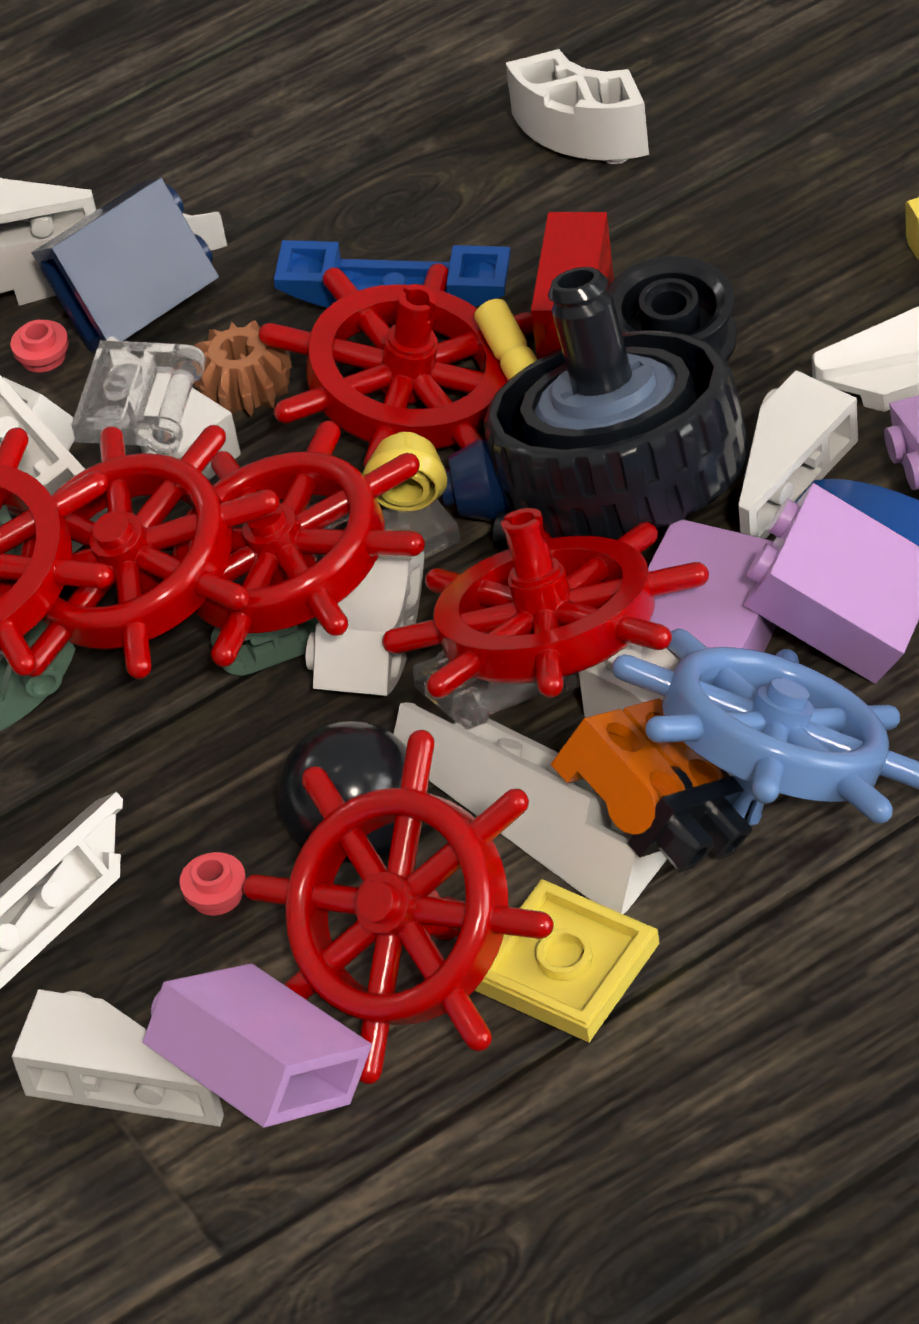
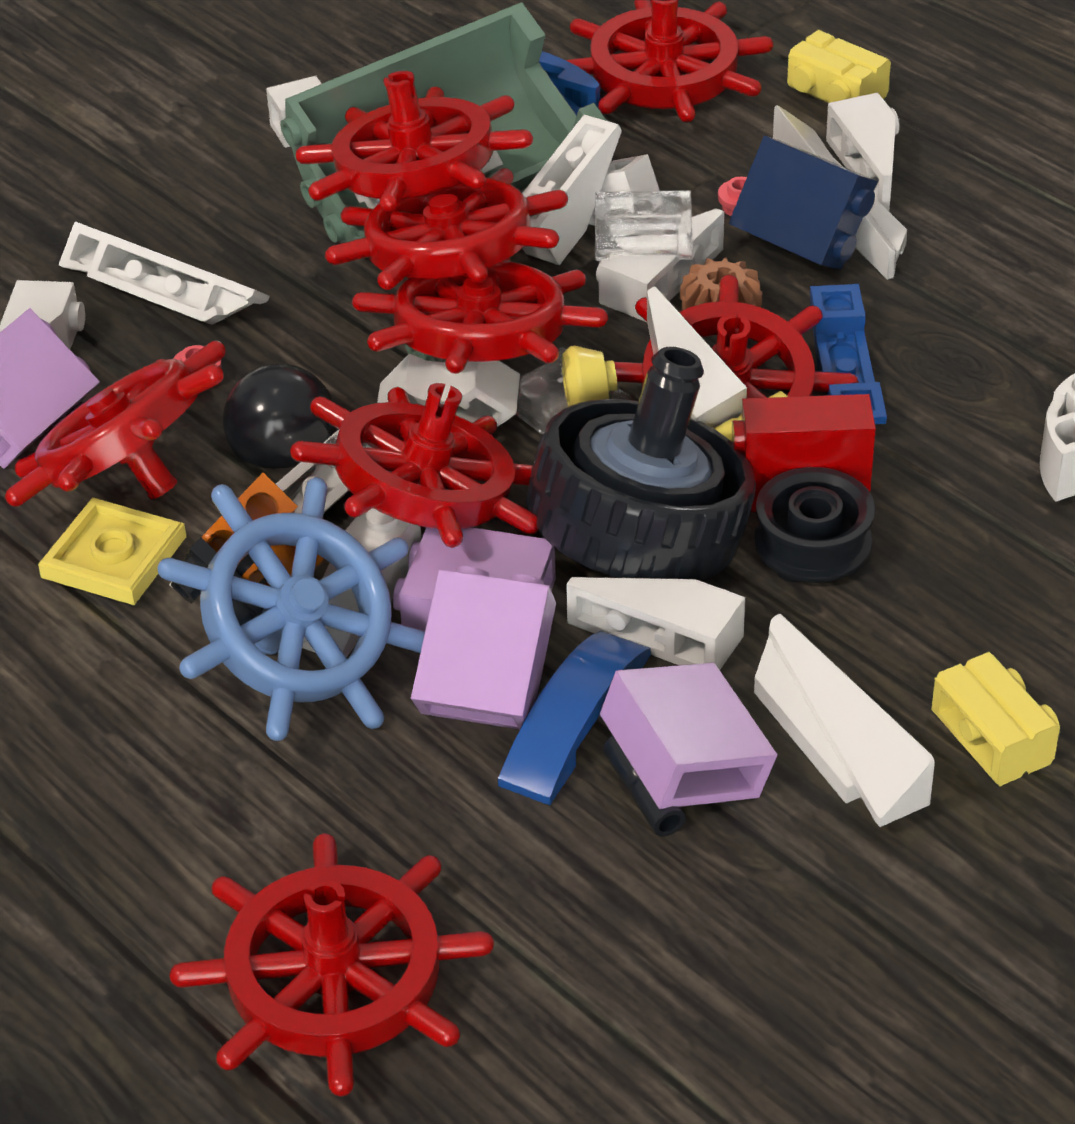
camera: 75 degrees right, 5 degrees down
none -> white slope [647,286,747,428]

